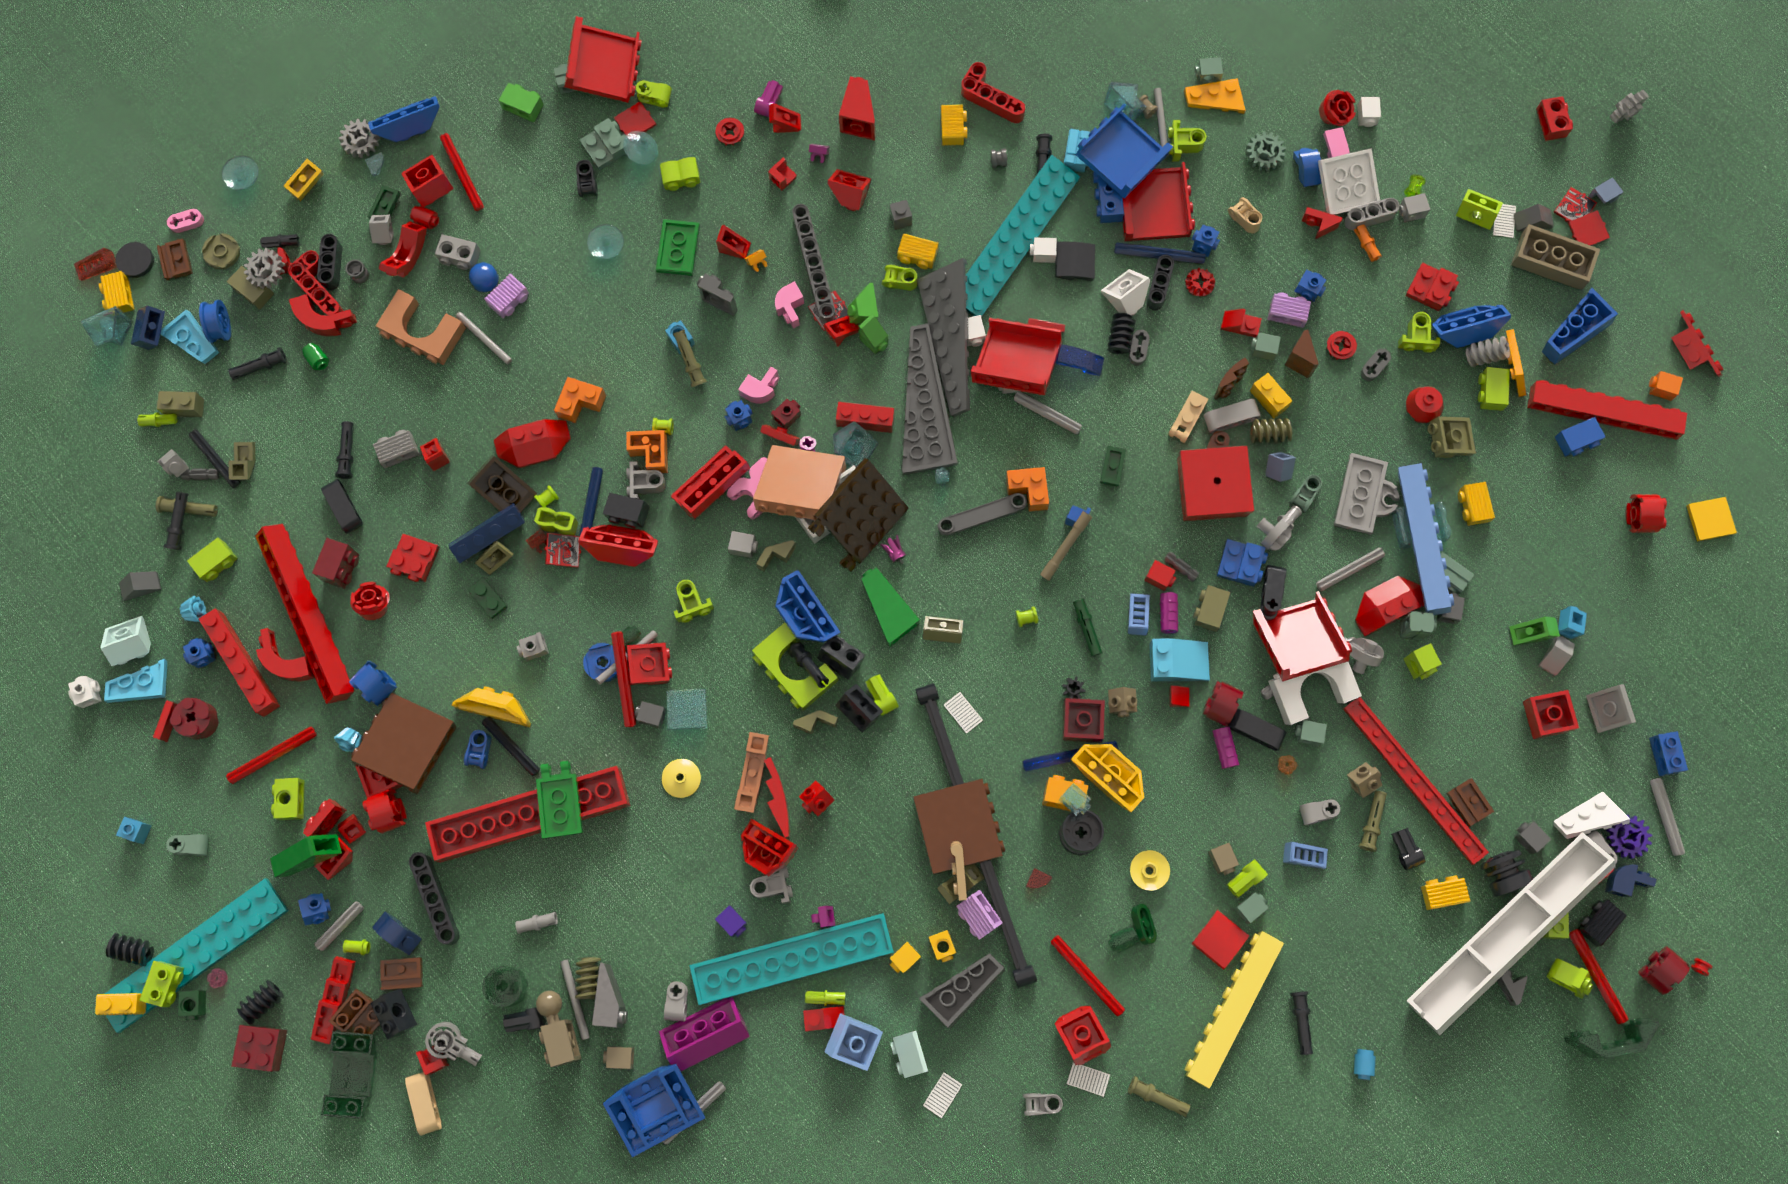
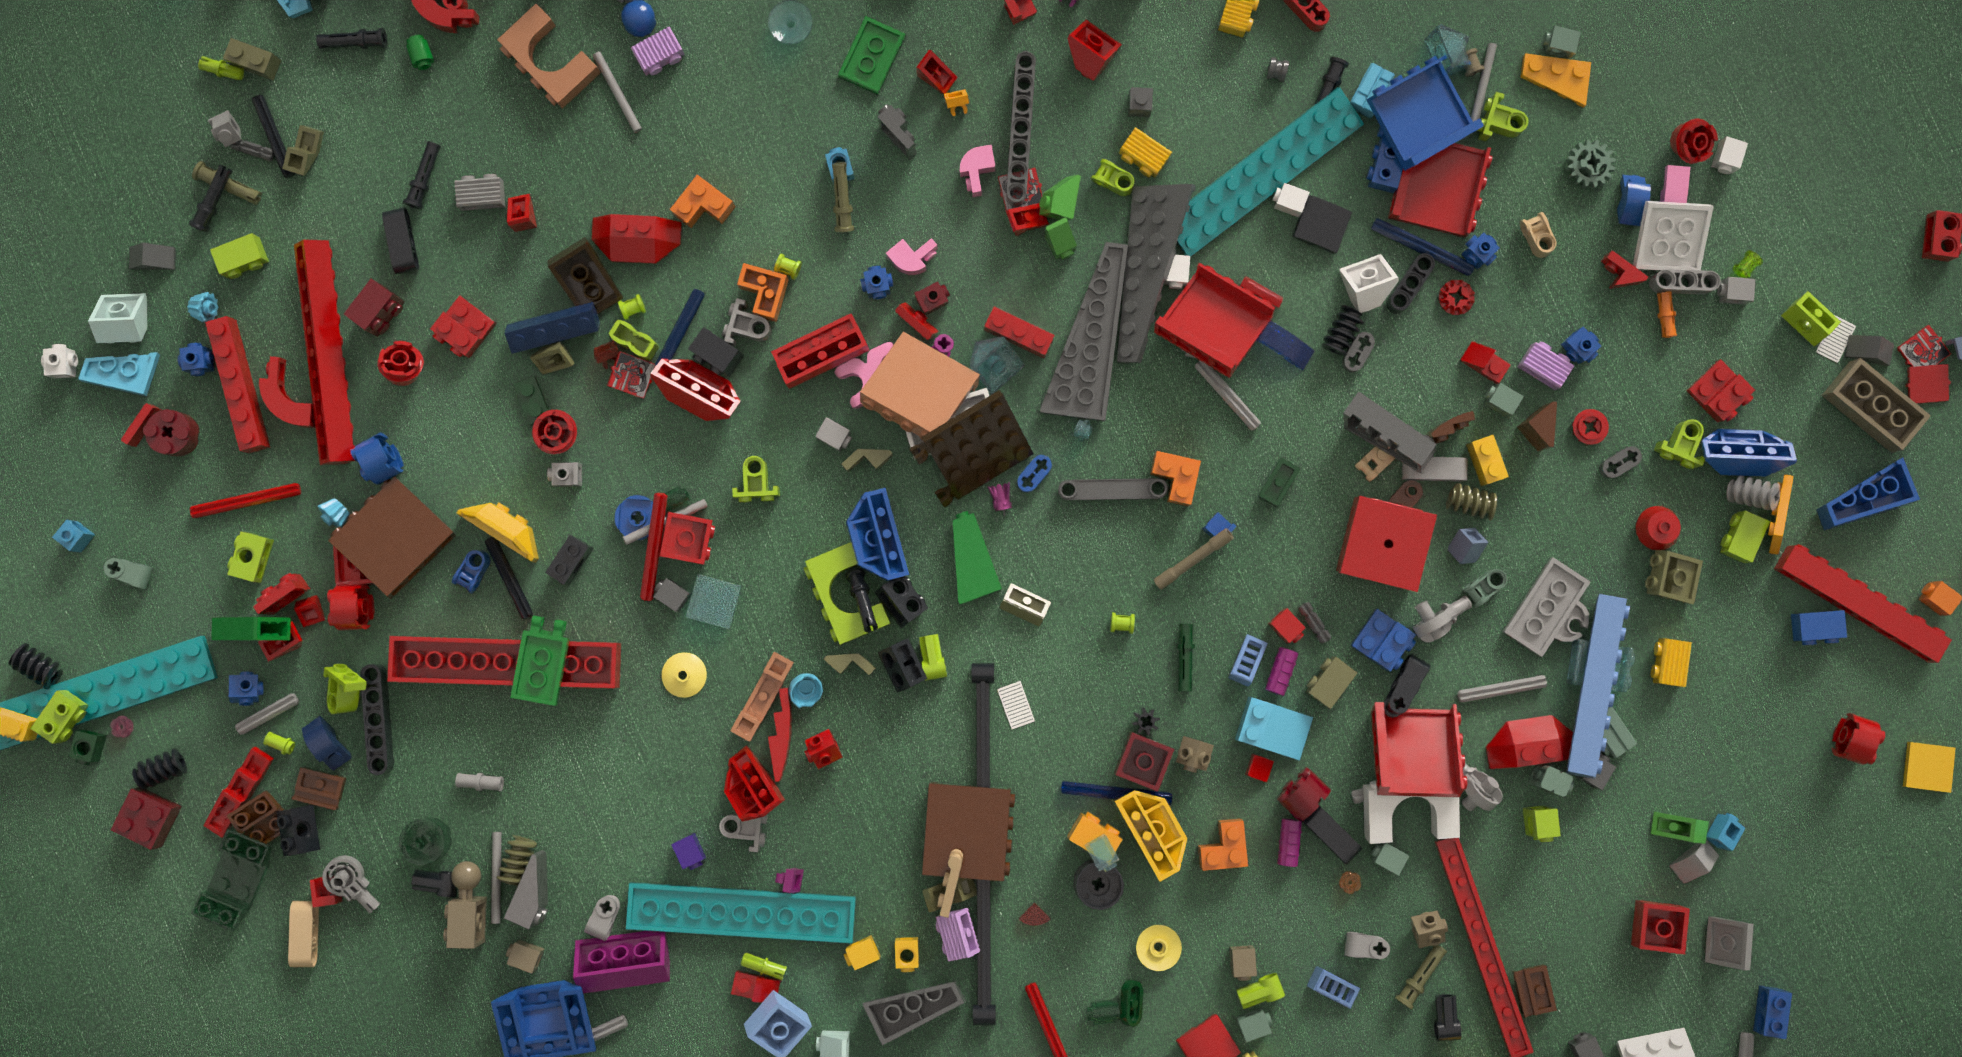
camera: 15 degrees right, 10 degrees up
none -> lime pin [323,664,366,714]
none -> red cone [532,410,577,454]
none -> black brick [545,535,594,586]
none -> medium azure hair [788,673,823,708]
none -> blue beam [1017,455,1052,493]
none -> orange brick [1198,819,1248,871]
none -> dark grey wedge [1343,391,1436,473]

